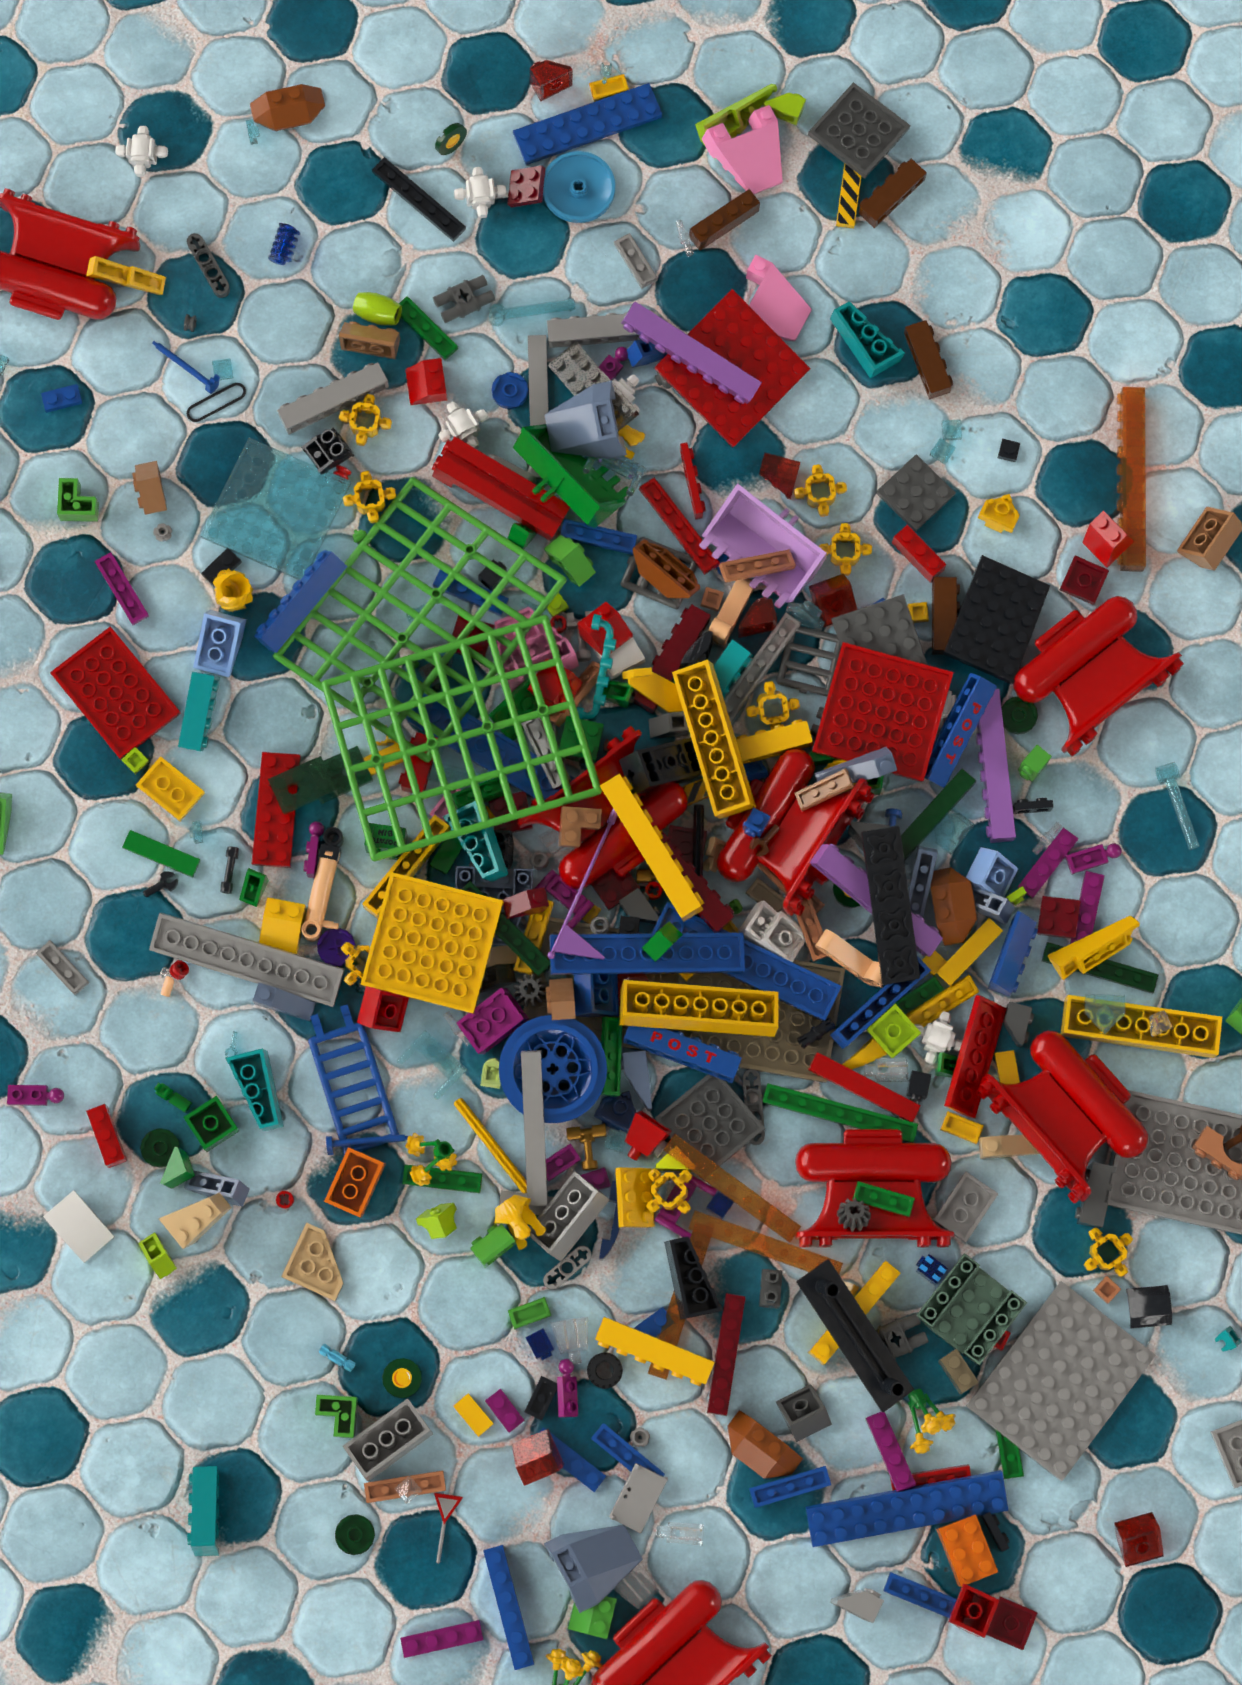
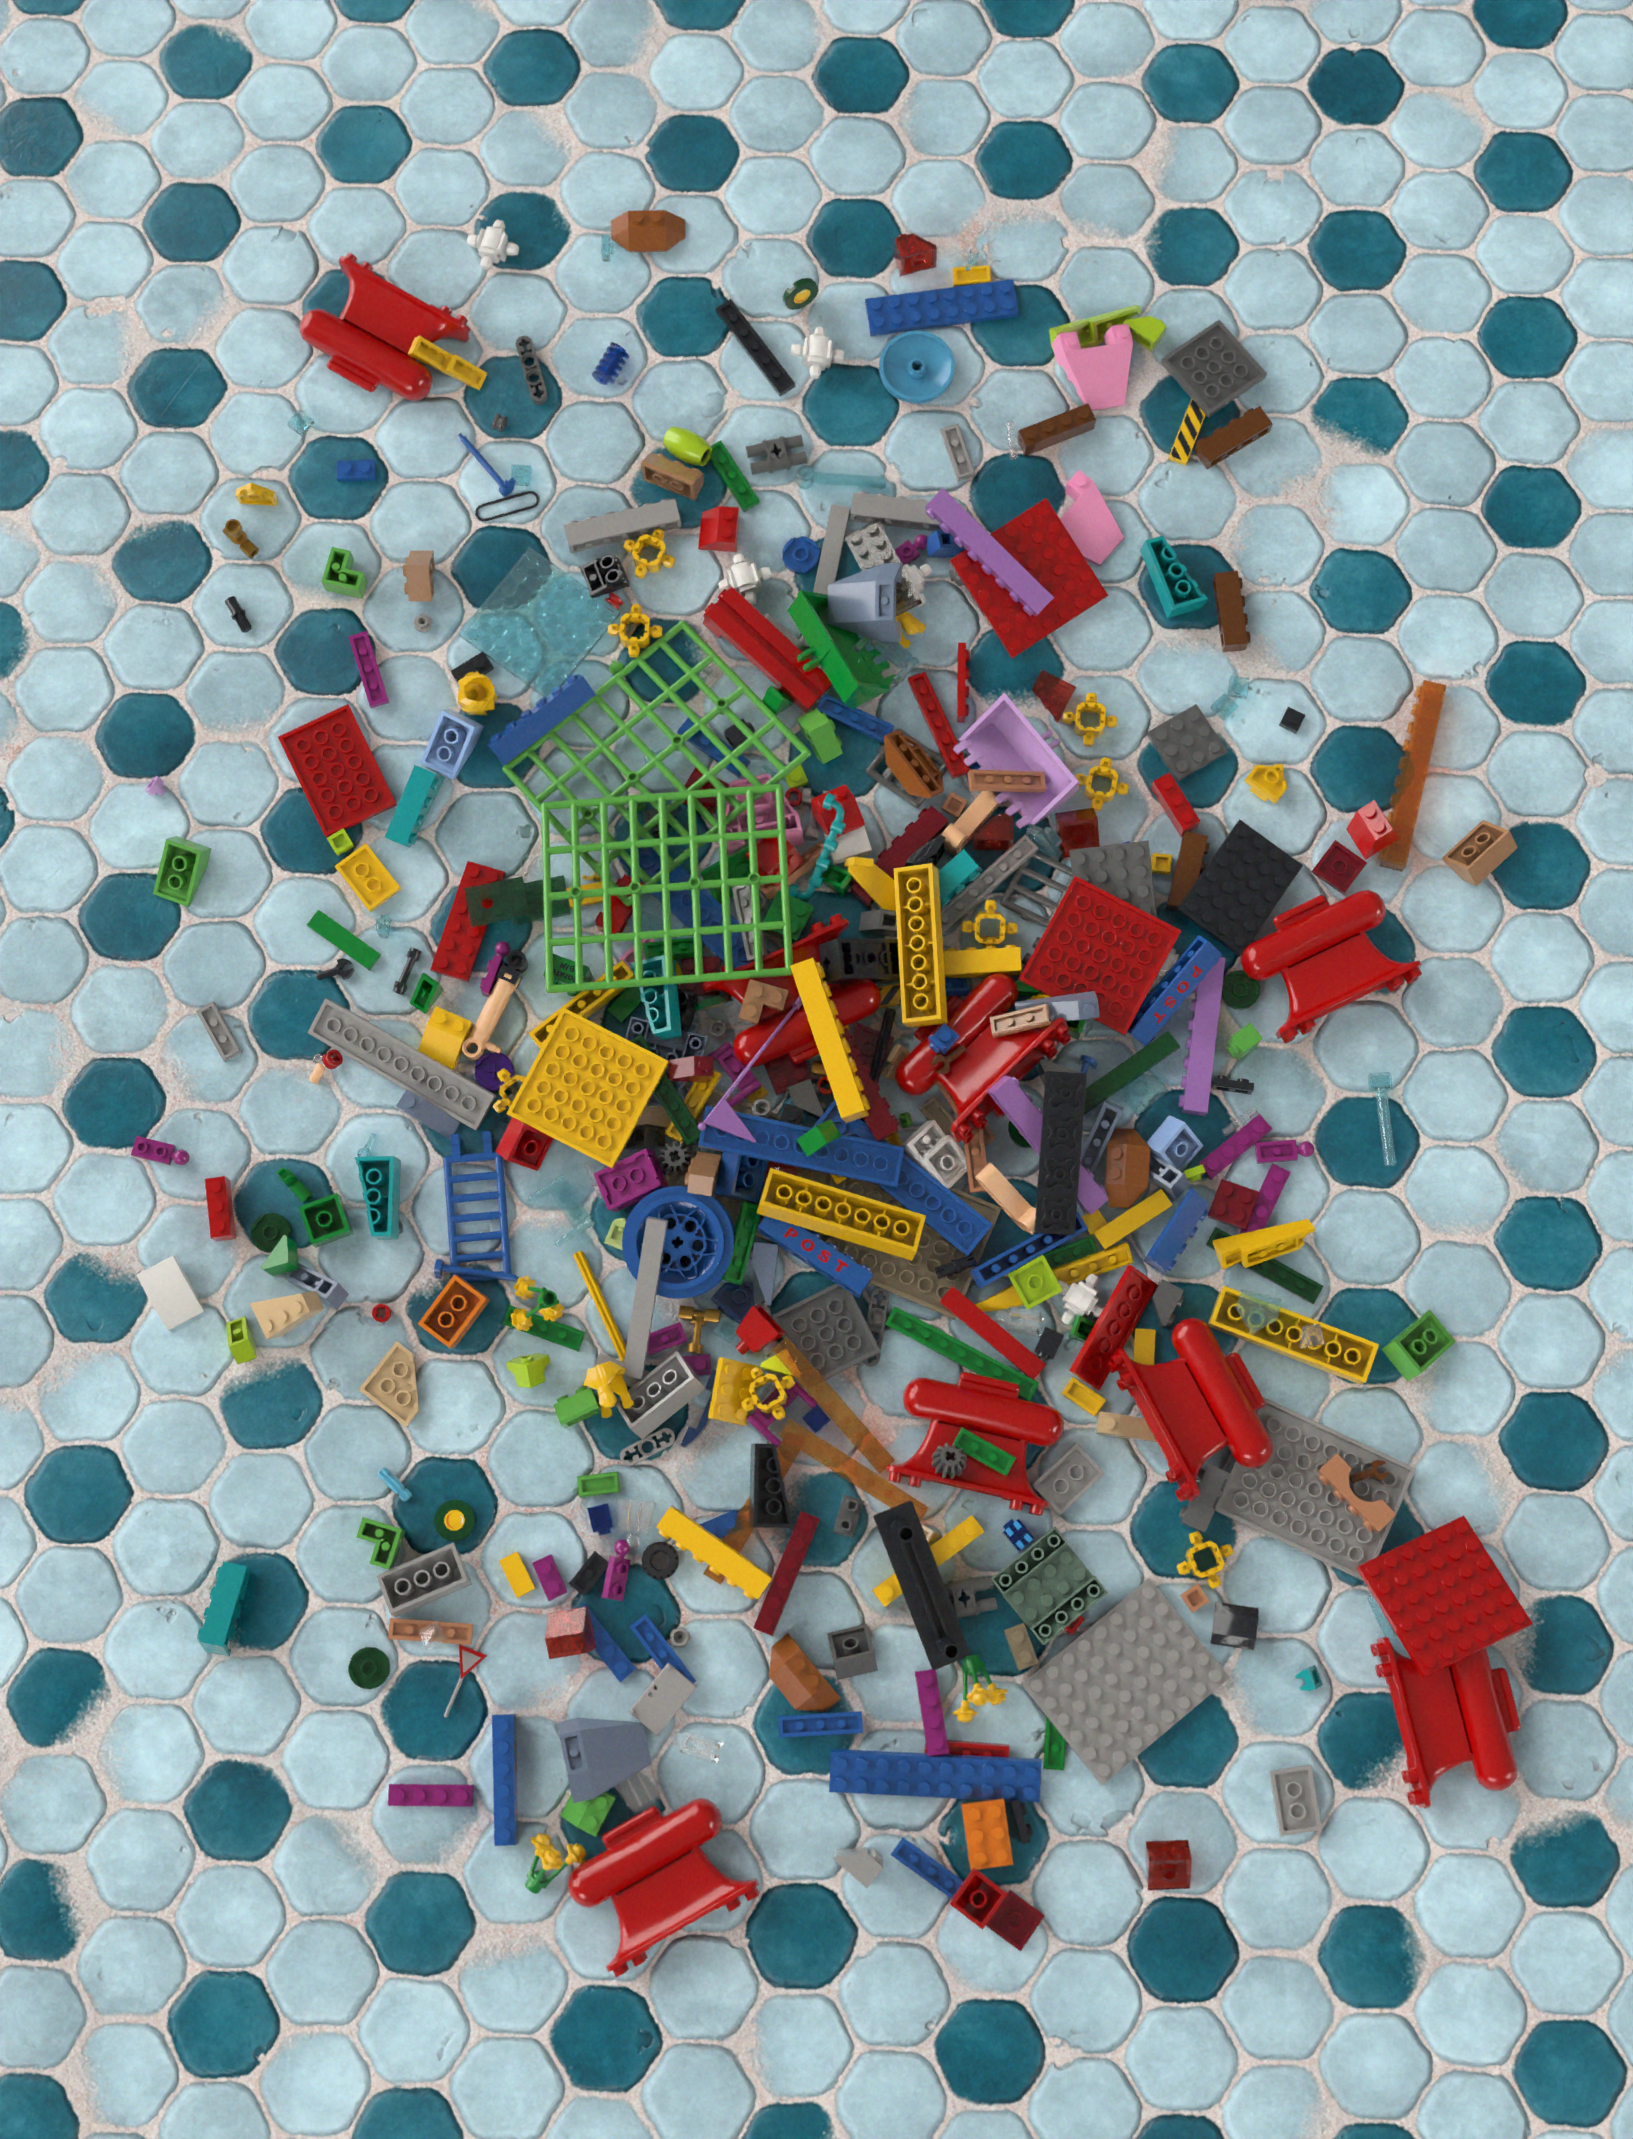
camera: 20 degrees right, 0 degrees up
plate [507,165,545,208] -> none
none -> dark green tile [693,994,733,1012]

